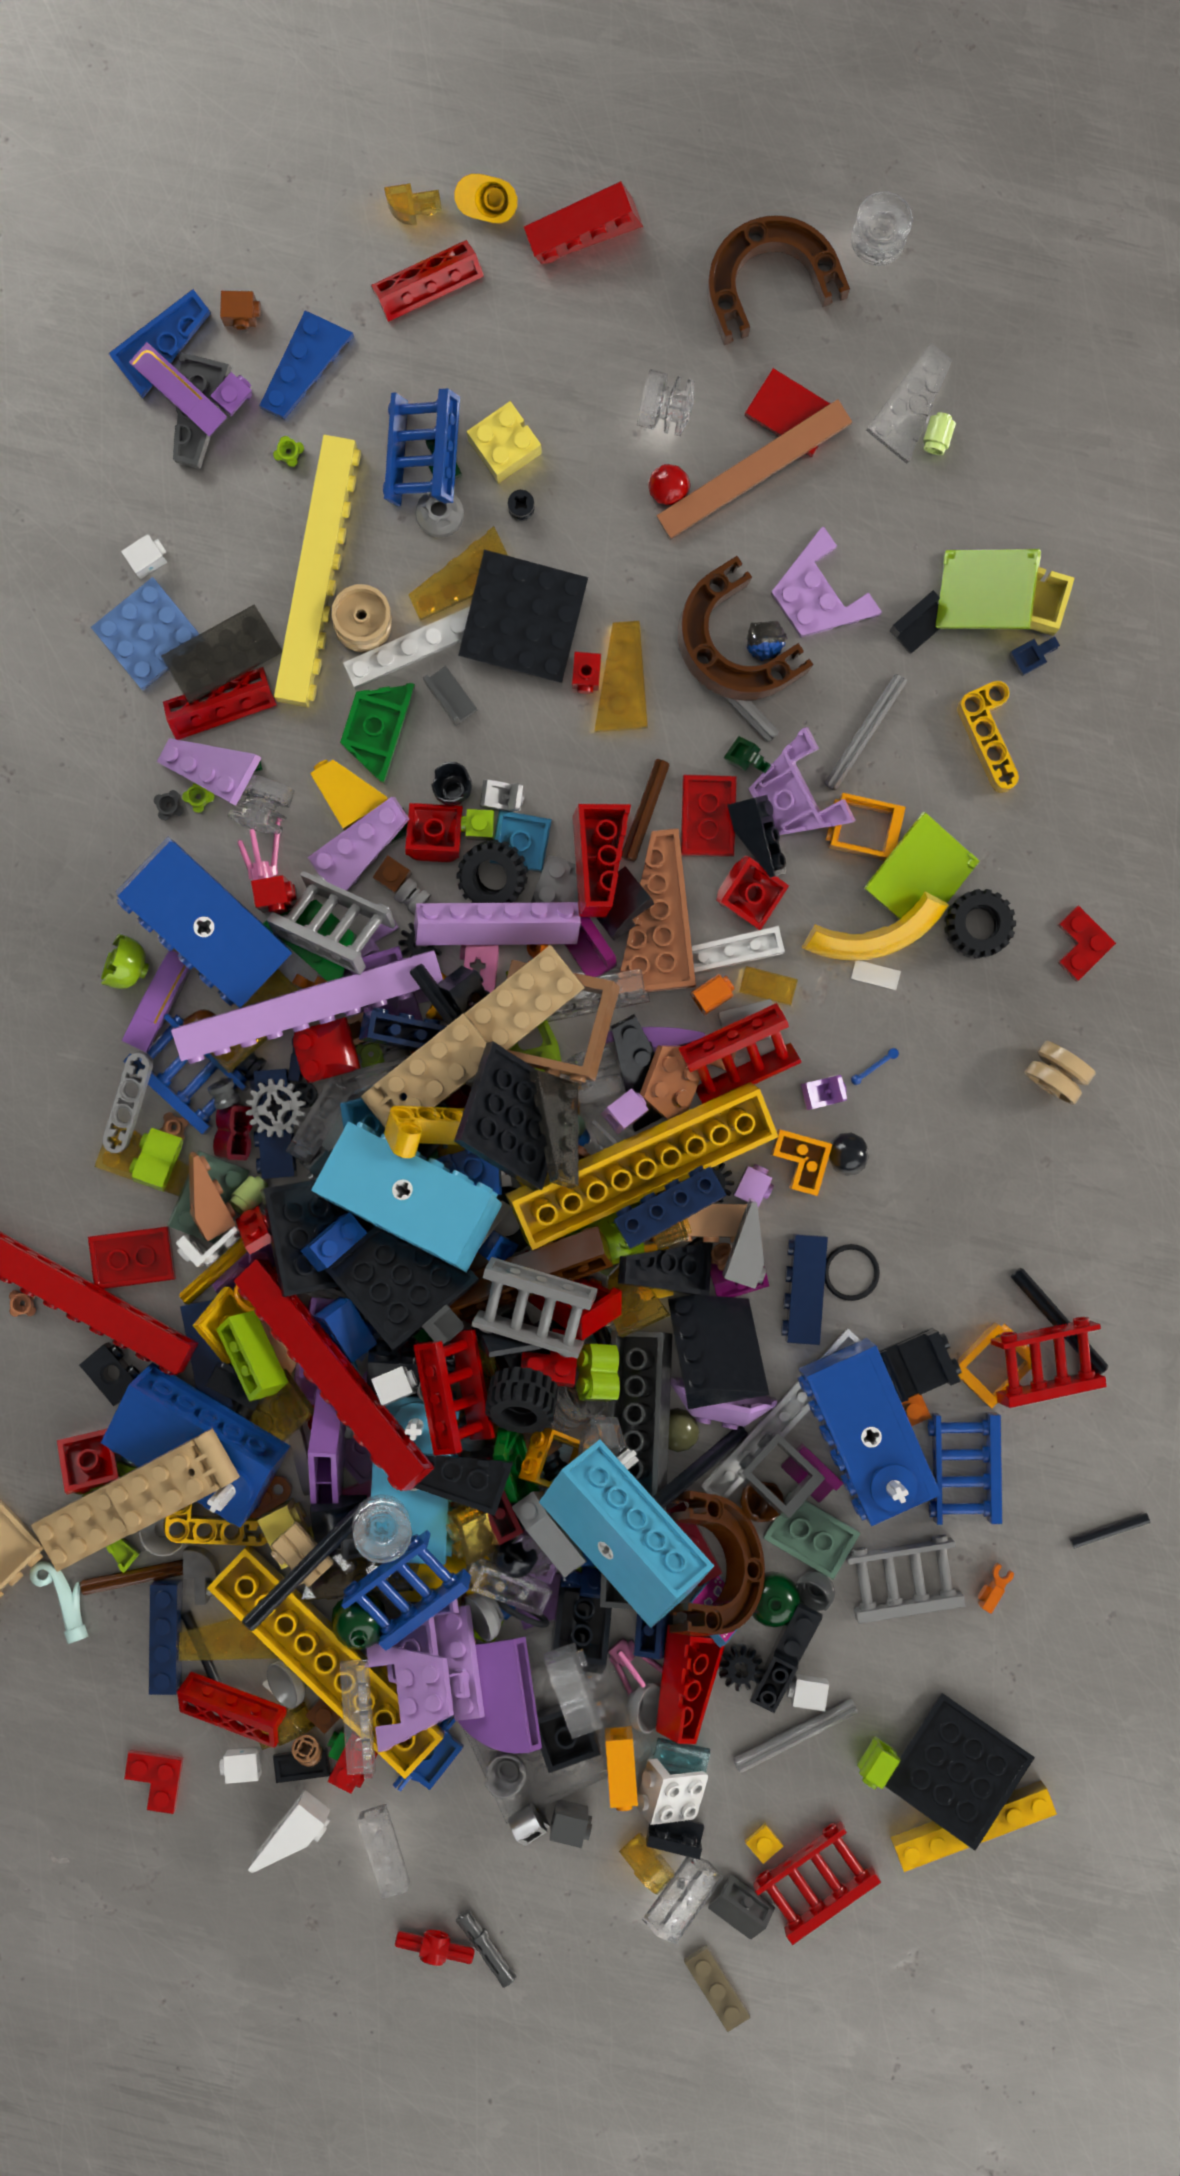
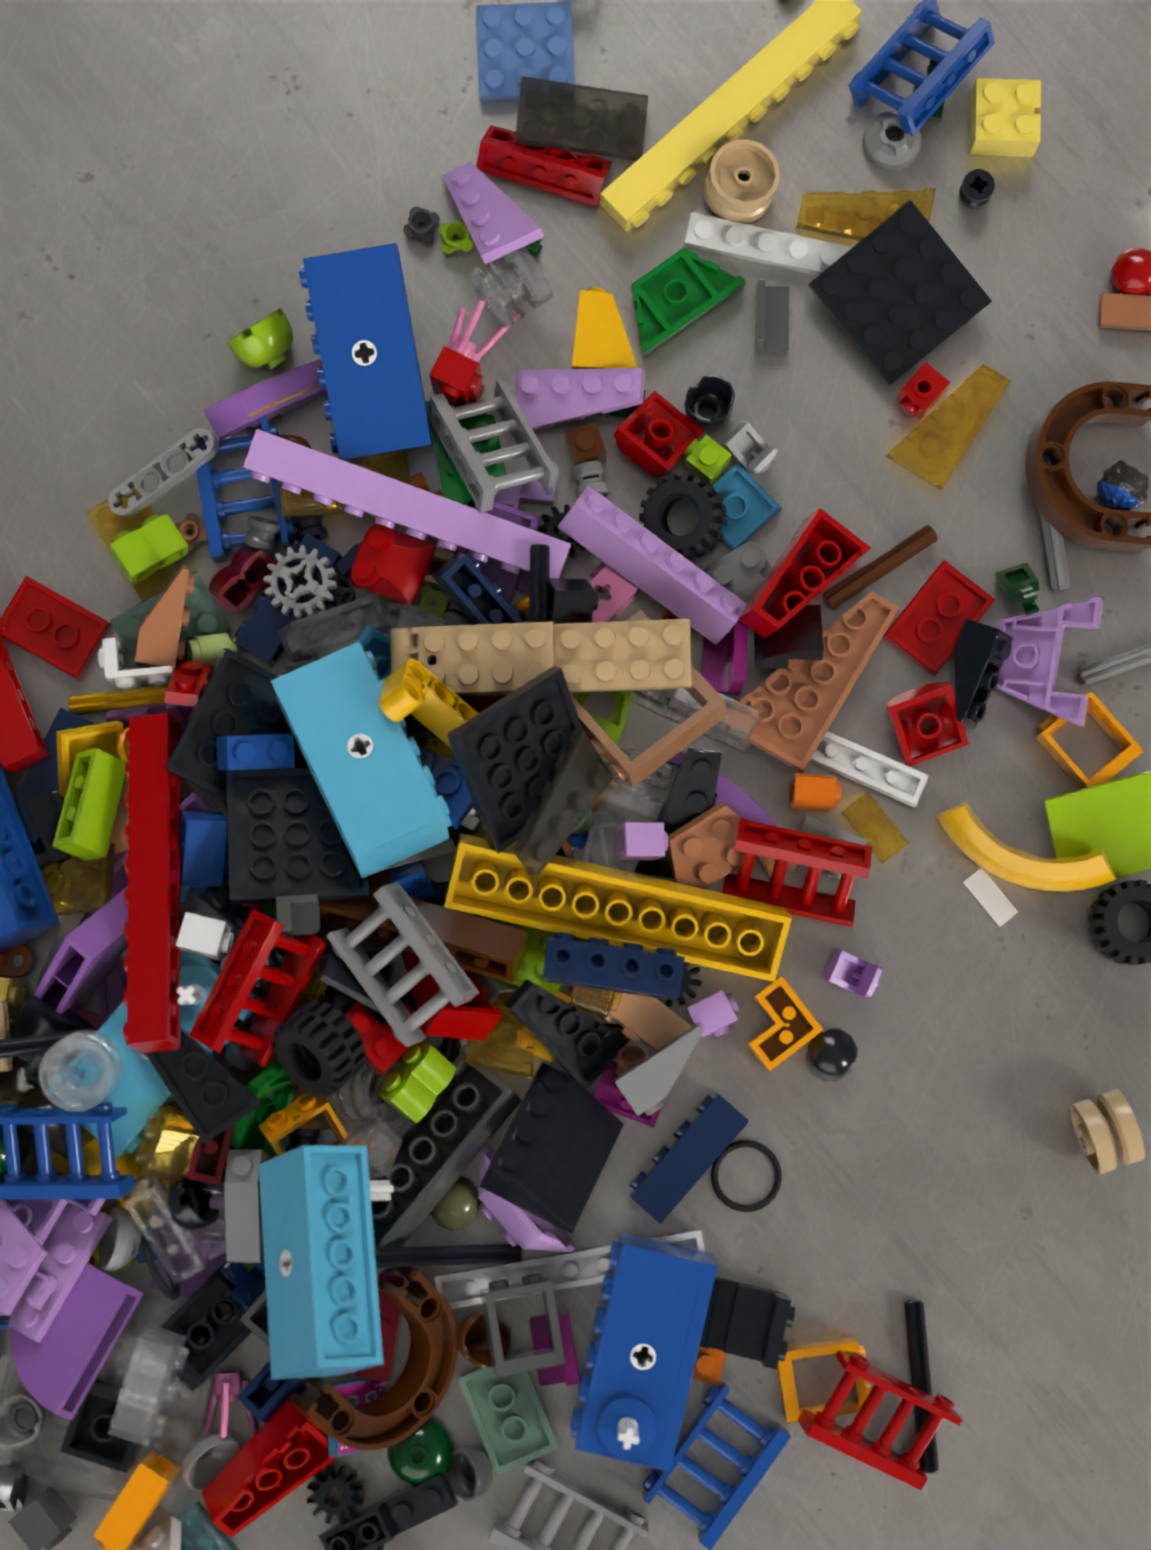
camera: 40 degrees right, 5 degrees down
blue hinge [851,1048,899,1085] -> none

